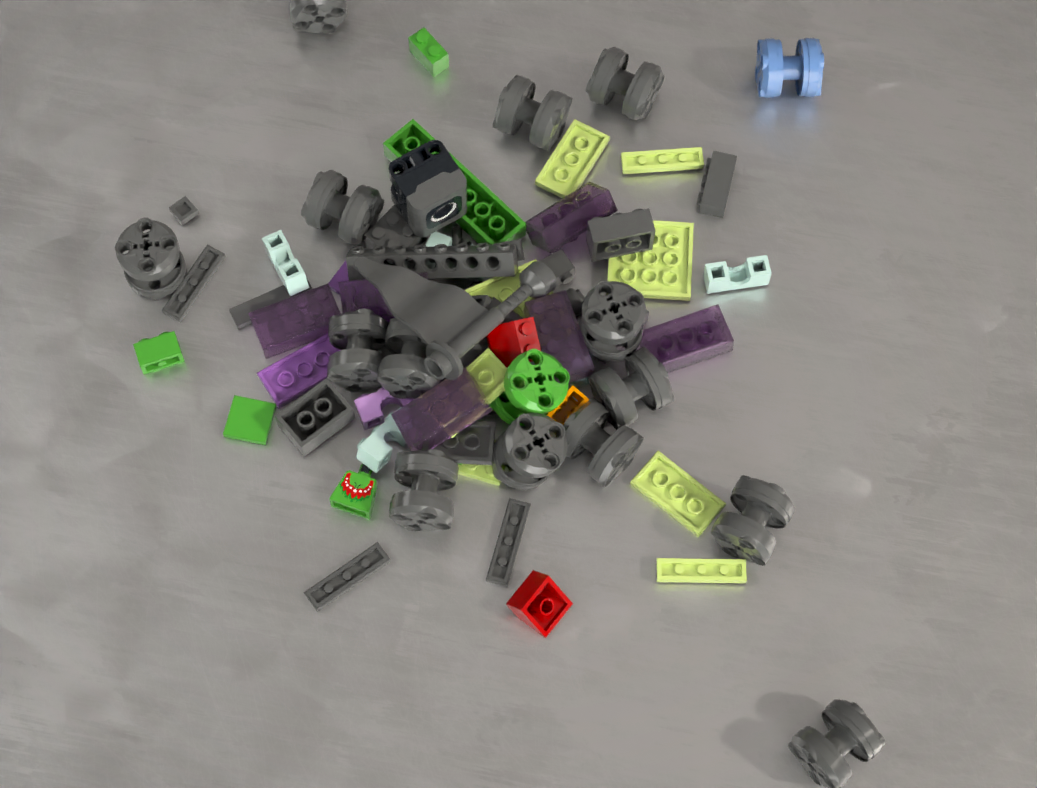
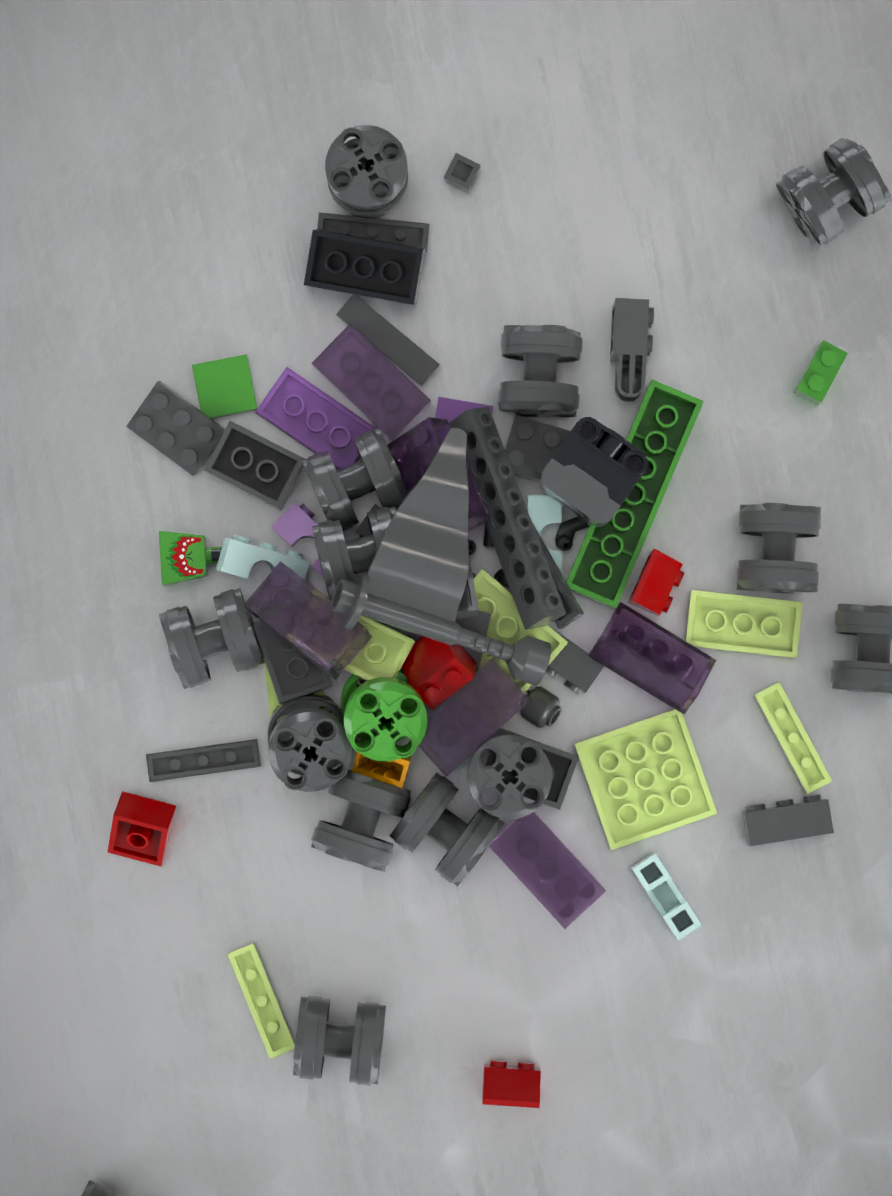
camera: 65 degrees right, 20 degrees up
bright green brick [133,331,185,374] -> none
light aqua arch [262,230,309,296] -> none
dark grey tile [304,542,391,612] -> none
dark grey brick [586,208,655,262] -> none
yellowish green tile [630,451,726,538] -> none
none -> dark grey plate [126,381,225,476]
none -> black brick [304,229,426,305]
none -> red slope [482,1060,541,1108]
none -> dark grey brick [610,298,654,402]
none -> red slope [628,549,685,616]

